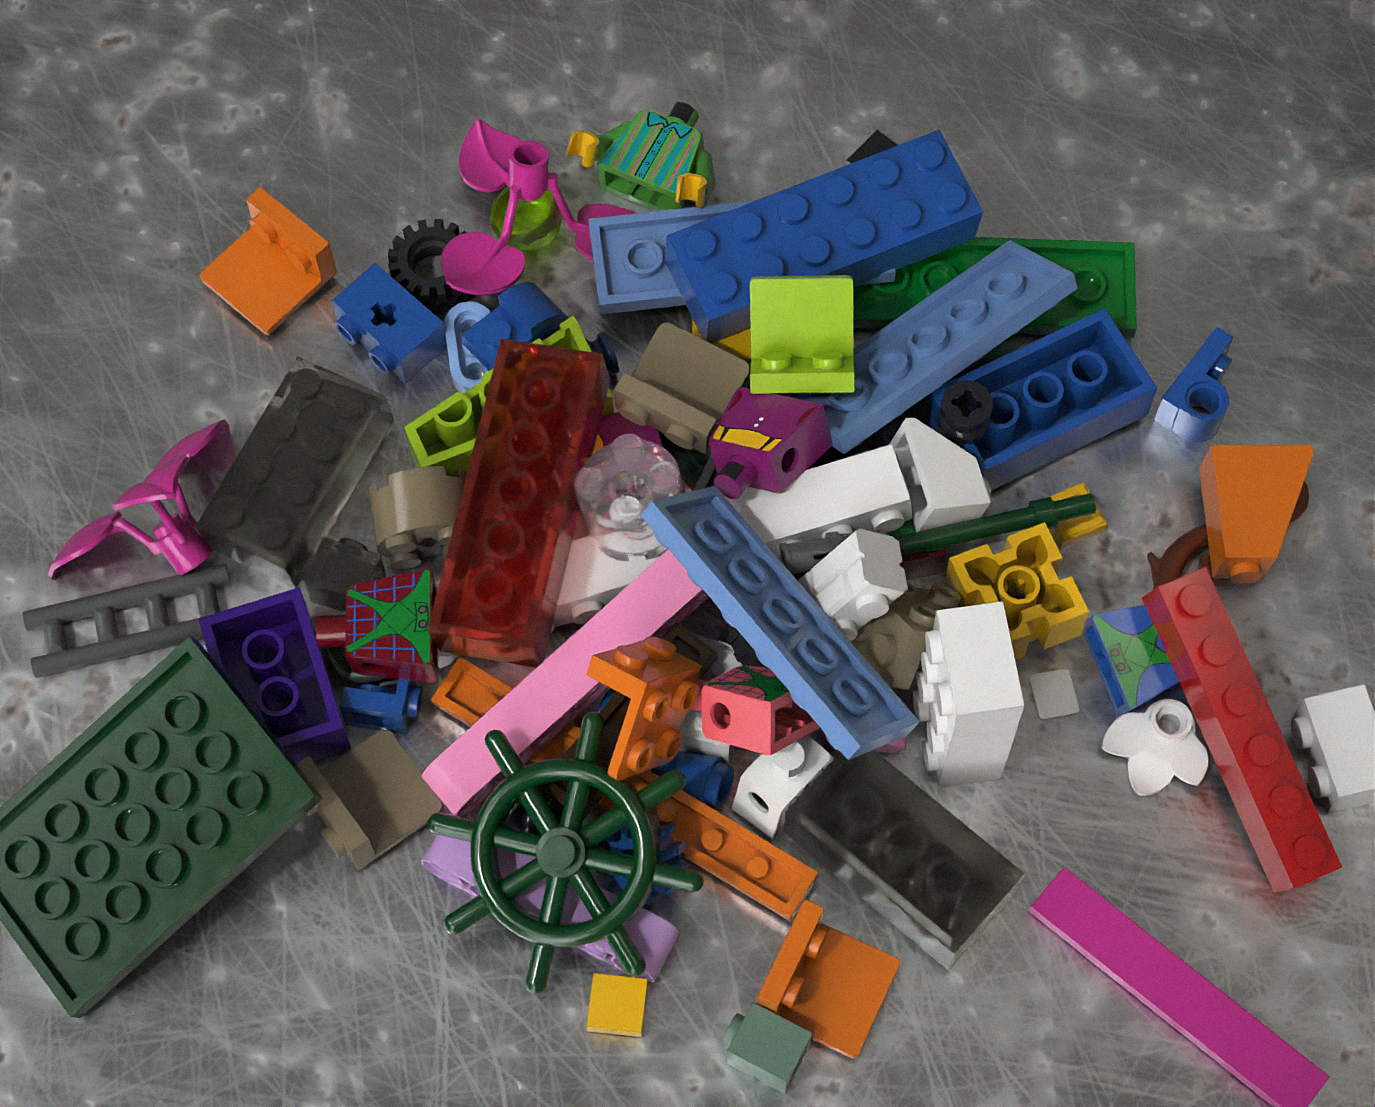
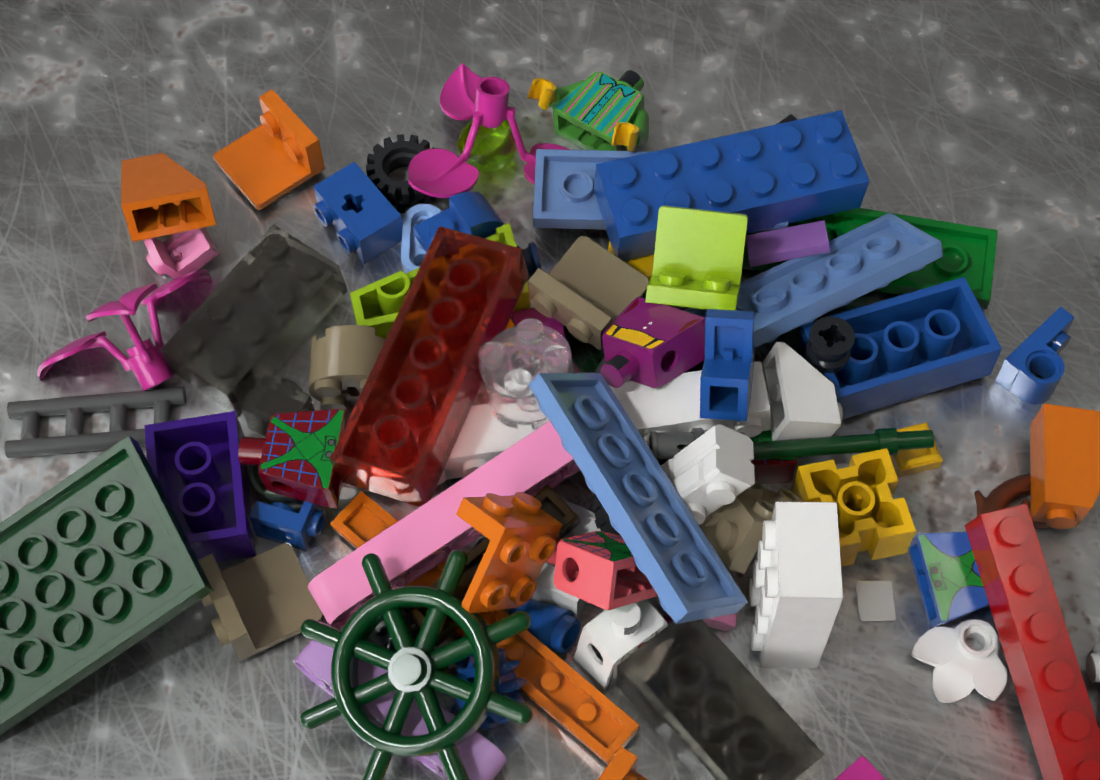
camera: 10 degrees right, 5 degrees down
none -> orange slope [121,153,216,242]
none -> bright pink bracket [143,227,219,279]
none -> blue brick [700,309,755,421]
none -> medium lavender piece [746,220,830,267]

